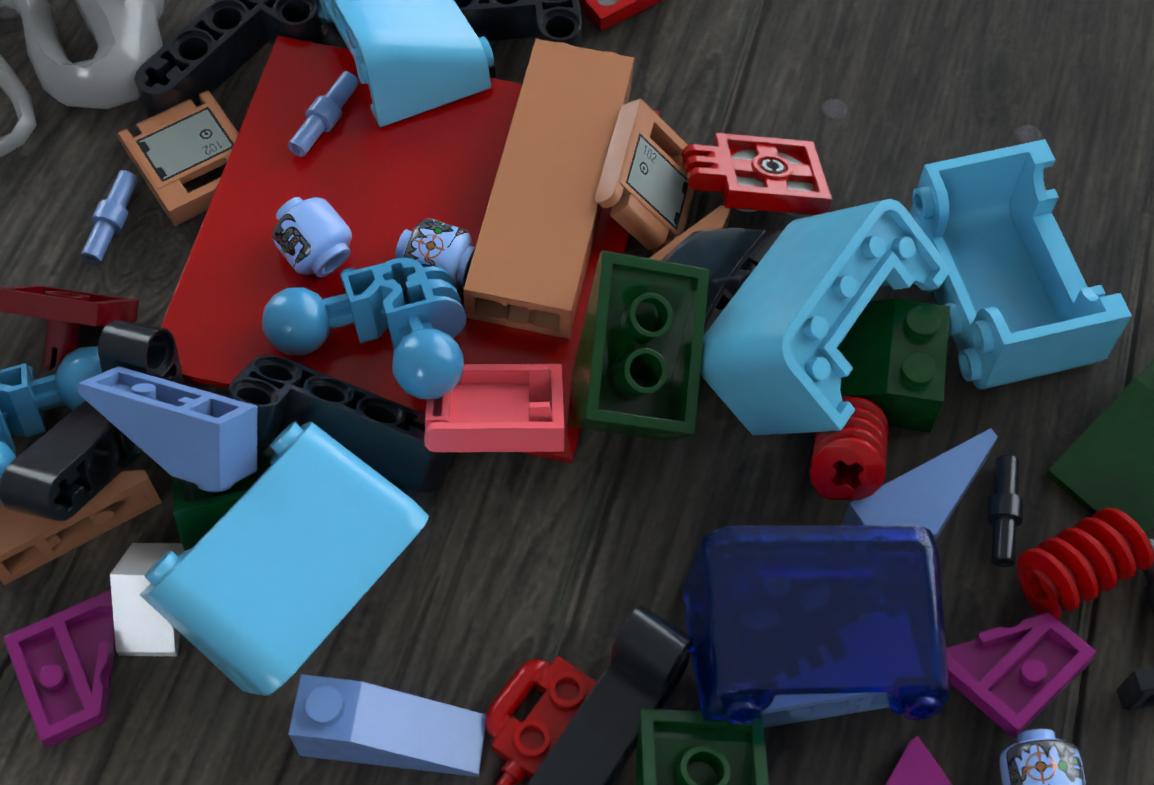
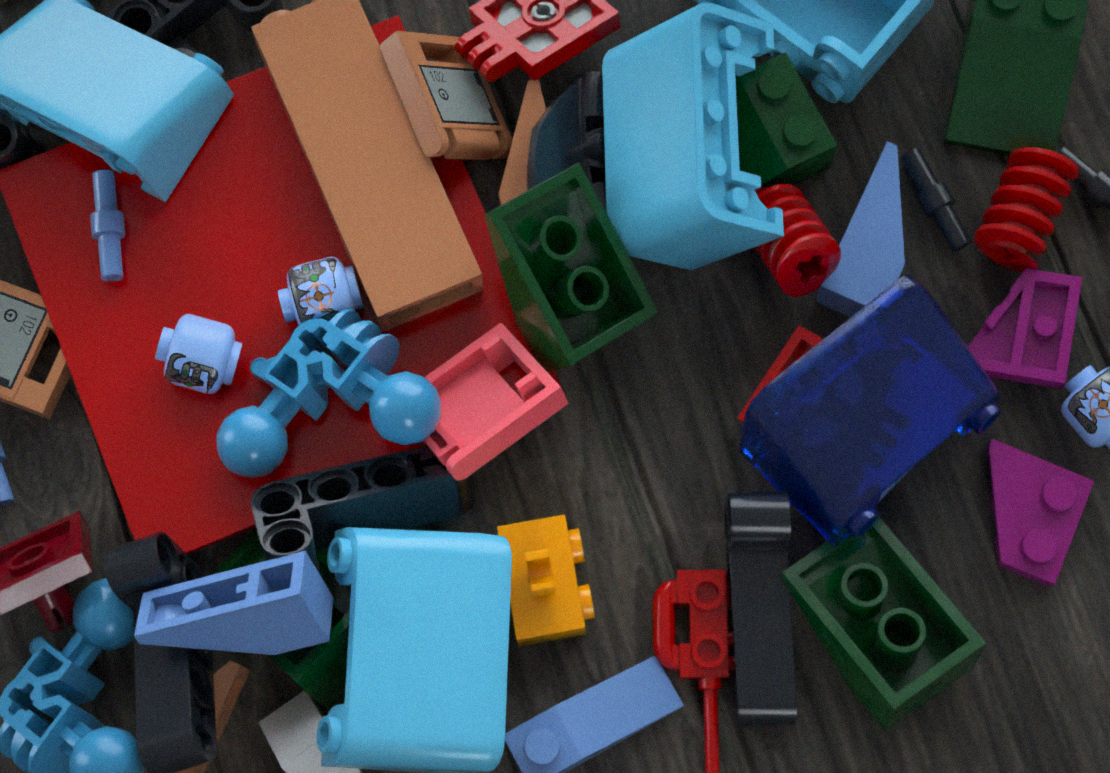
camera: 30 degrees left, 15 degrees up
none -> light orange brick [497,514,595,647]

